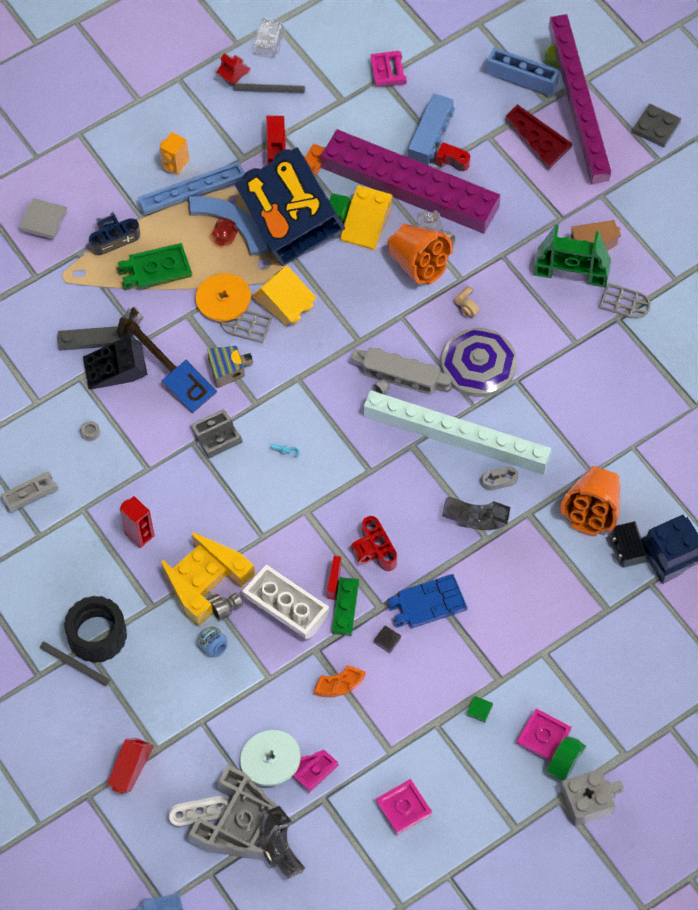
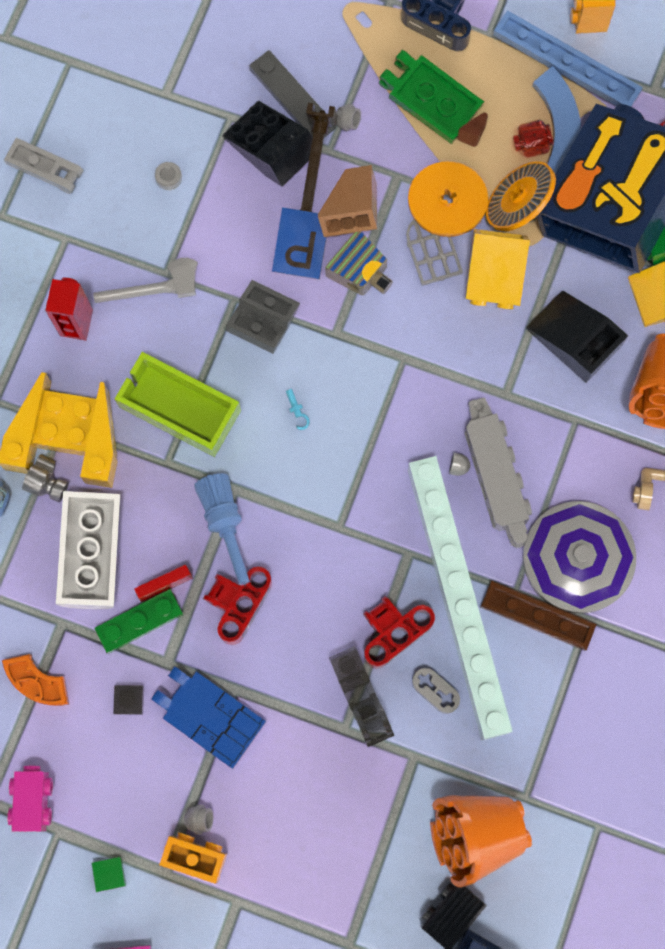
camera: 55 degrees right, 15 degrees up
none -> dark pink brick [7,766,53,832]
none -> light grey piece [93,258,198,303]
none -> lime piece [114,352,241,458]
none -> light orange brick [159,832,227,884]
none -> light grey plate [184,805,213,835]
none -> medium blue piece [194,473,250,585]
none -> medium nougat slope [318,165,377,237]
none -> red beam [363,596,435,669]
none -> copper slope [458,112,488,147]
none -> reddish brown tile [480,581,597,651]
none -> piece [486,161,556,231]
none -> black slope [526,290,628,383]

